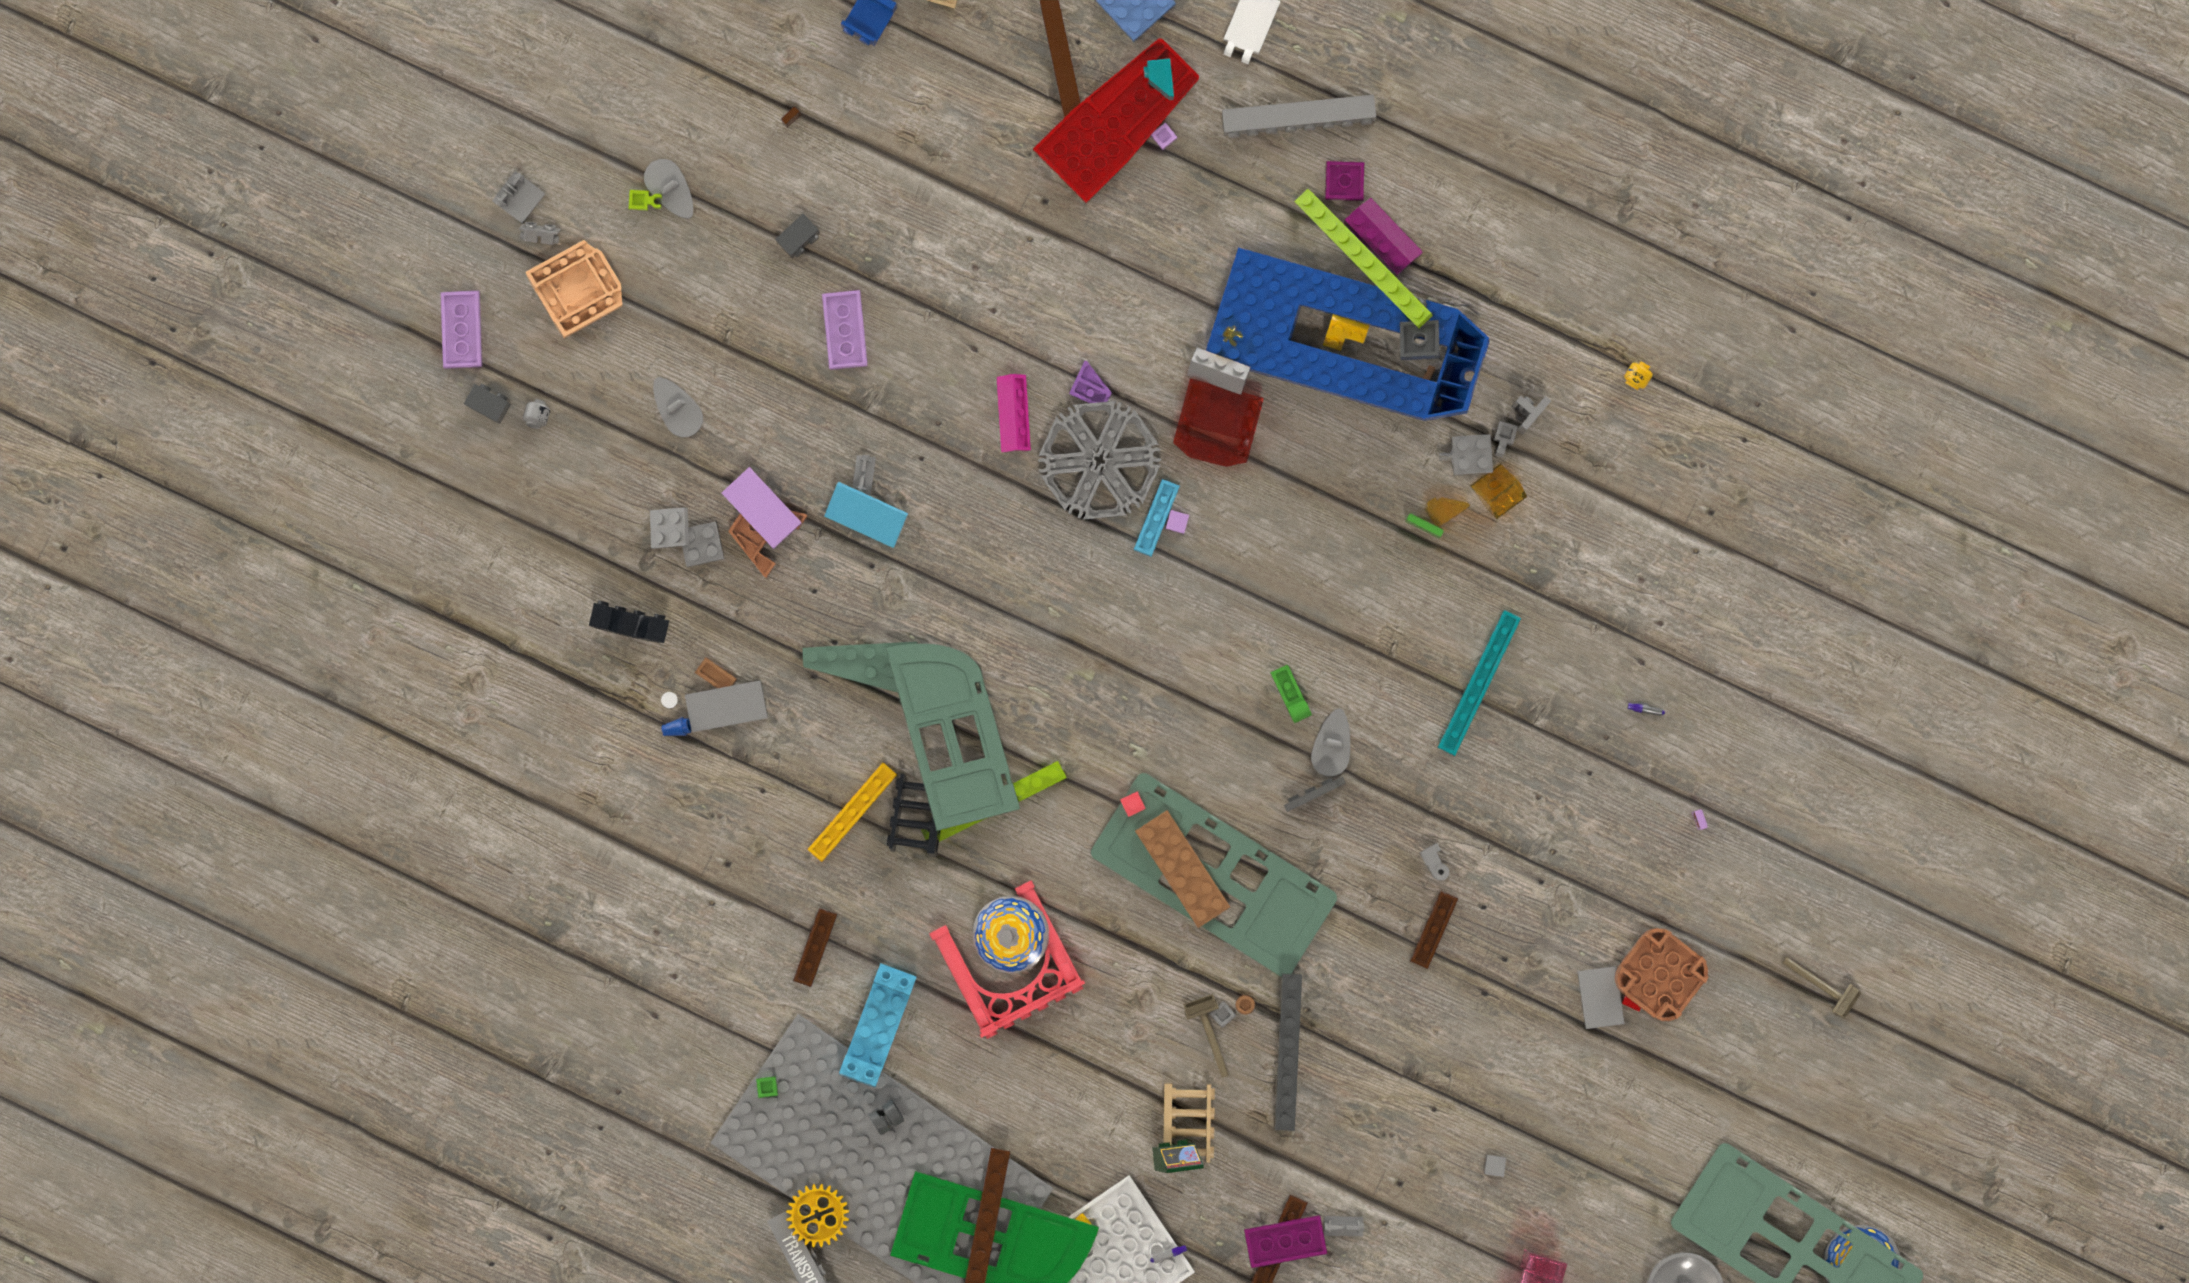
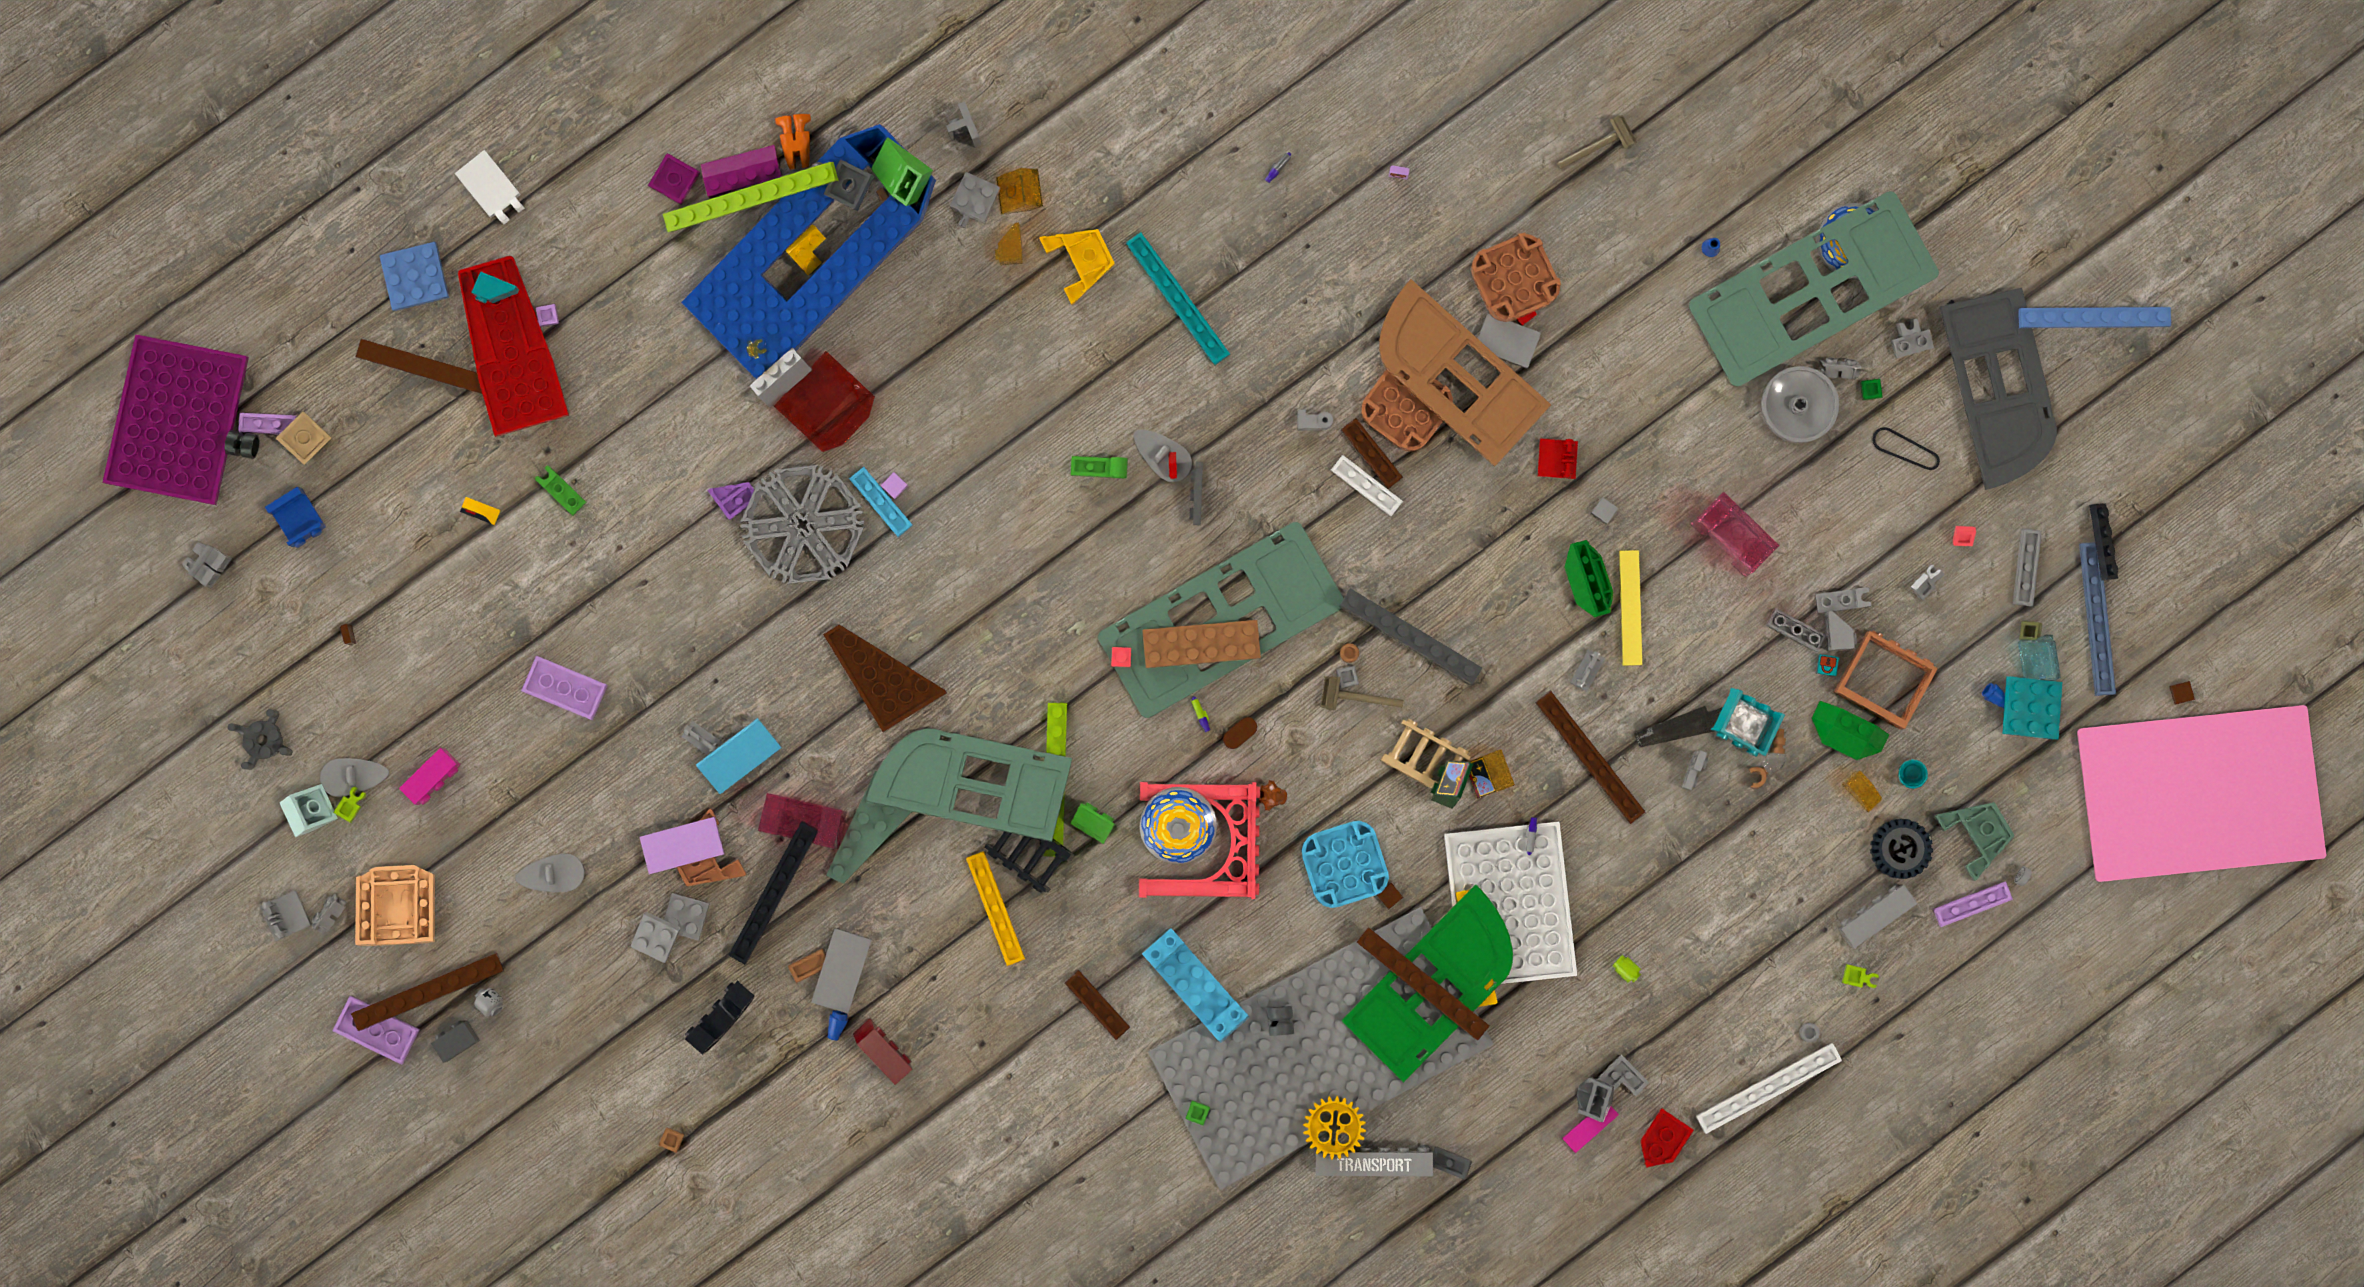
camera: 60 degrees left, 0 degrees up
white sticker [661,692,677,708] -> none
dark grey brick [775,214,820,259] -> none
dark pink panel [997,374,1031,453] -> none
light grey brick [1222,95,1376,138] -> none
magenta tile [1244,1215,1327,1268] -> none
bright green tile [1405,514,1444,539] -> none
light grey plate [1494,421,1518,458] -> none
yellow head [1624,361,1653,390] -> none
none -> dark grey plate [228,709,293,770]
none -> light aqua slope [279,784,338,837]
none -> reddish brown plate [351,953,504,1031]
none -> dark pink brick [399,748,461,805]
none -> yellow sticker [460,497,500,525]
none -> bright green plate [535,465,587,516]
none -> medium nougat tile [659,1127,685,1153]
none -> black plate [728,821,819,965]
none -> clear pink piece [758,793,848,849]
none -> orange piece [775,114,811,170]
none -> reddish brown wing [823,624,947,733]
none -> dark red wedge [853,1018,913,1085]
none -> bright green slope [871,138,933,206]
none -> yellow wing [1039,229,1115,305]
none -> bright green slope [1071,802,1116,844]
none -> red tile [1168,452,1177,479]
none -> piece [1191,696,1210,732]
none -> reddish brown tile [1223,717,1257,749]
none -> dark orange rock [1259,780,1287,811]
none -> medium azure tile [1301,821,1389,908]
none -> white tile [1331,455,1403,517]
none -> nougat tile [1361,369,1453,452]
none -> reddish brown tile [1377,883,1403,910]
none -> medium nougat door [1379,279,1551,467]
none -> slope [1468,749,1515,799]
none -> red hinge [1537,438,1578,479]
none -> green wedge [1564,540,1614,618]
none -> light yellow tile [1619,550,1642,666]
none -> blue cone [1701,238,1720,257]

